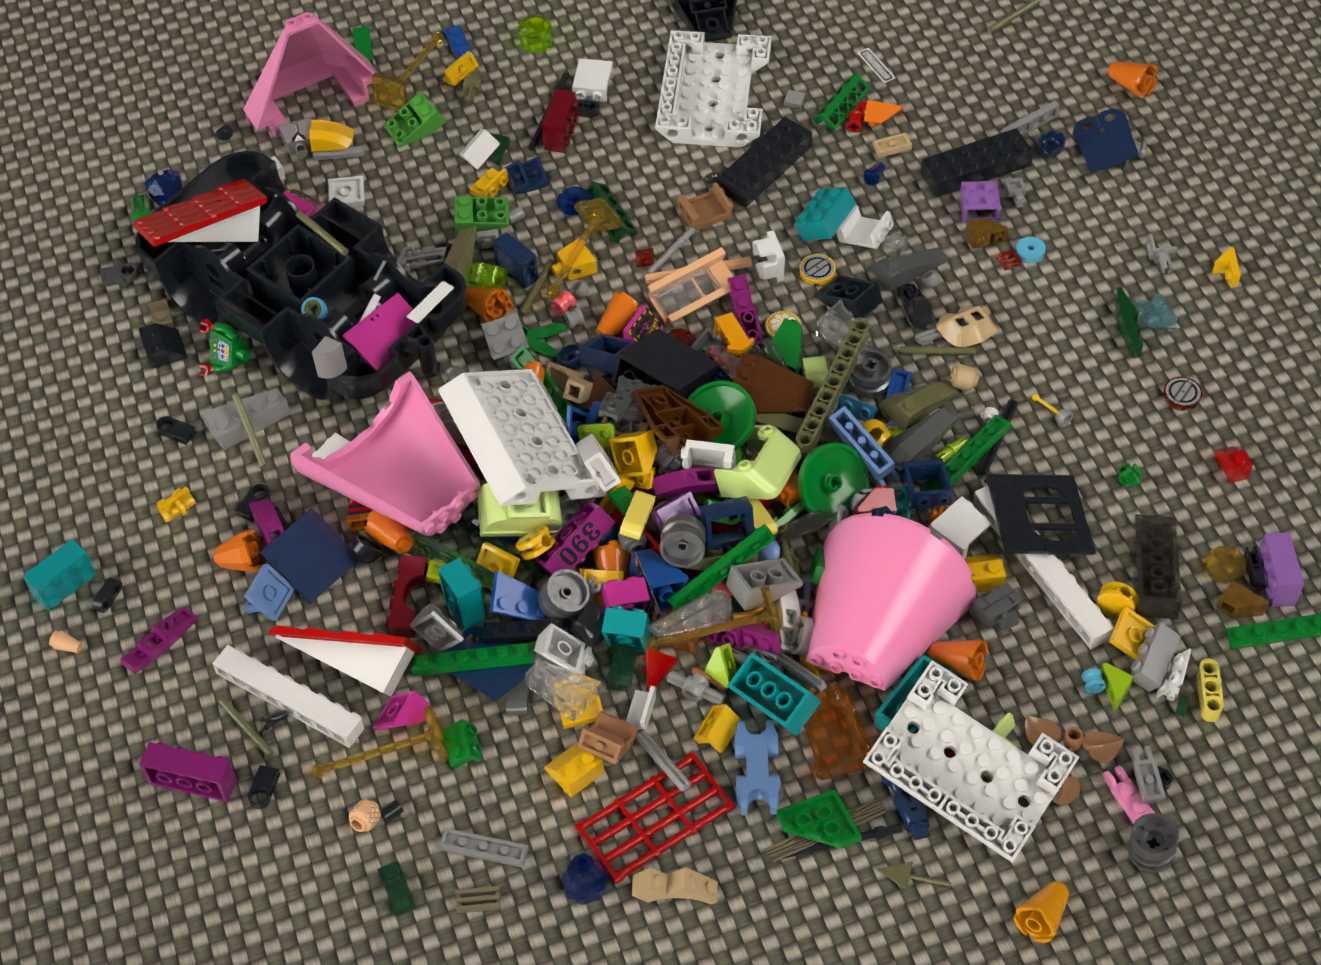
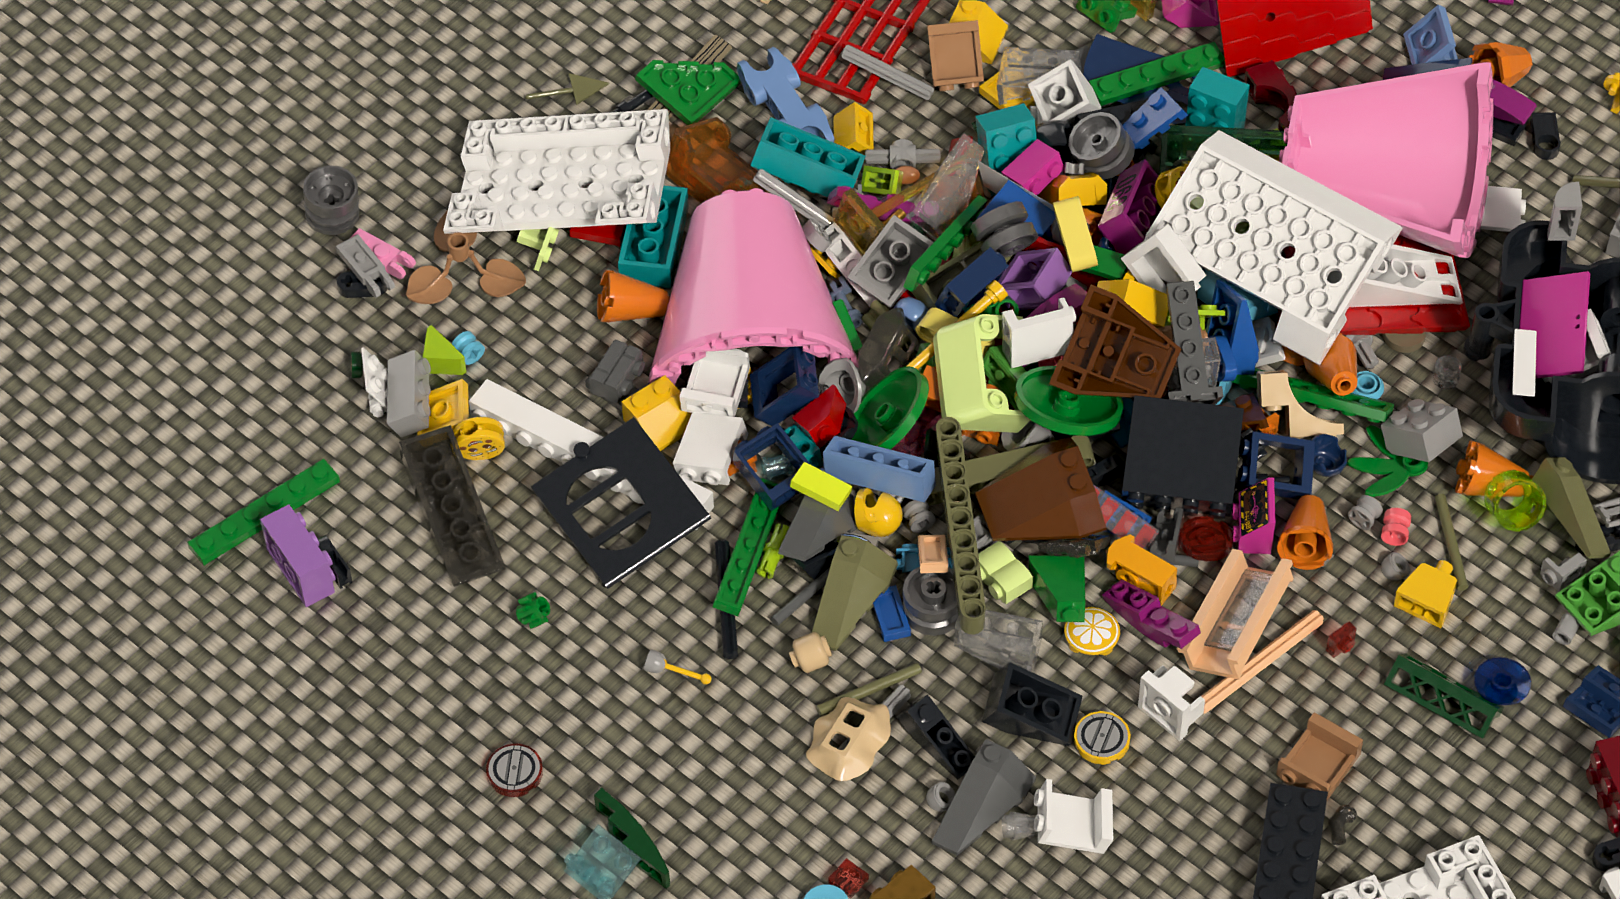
camera: 150 degrees right, 0 degrees up
light grey slope [409,604,464,653] -> none
dark blue window [493,232,539,289] -> none
clear yellow tile [546,198,623,299] -> none
white panel [626,686,656,733] -> none
light grey bar [646,227,695,274] -> none
teal brick [794,187,856,241] -> none
white plate [981,407,999,424] -> none
light orange cone [1014,881,1070,943] -> none
light yellow beam [1196,658,1224,722] -> none
clear yellow tile [1204,546,1247,584] -> none
red slope [1214,446,1253,483] -> none
pearl gold slope [1217,581,1269,619] -> none
none -> neon yellow tile [790,462,852,511]
none -> yellow piece [906,280,1008,370]
none -> light nougat tile [918,535,948,573]

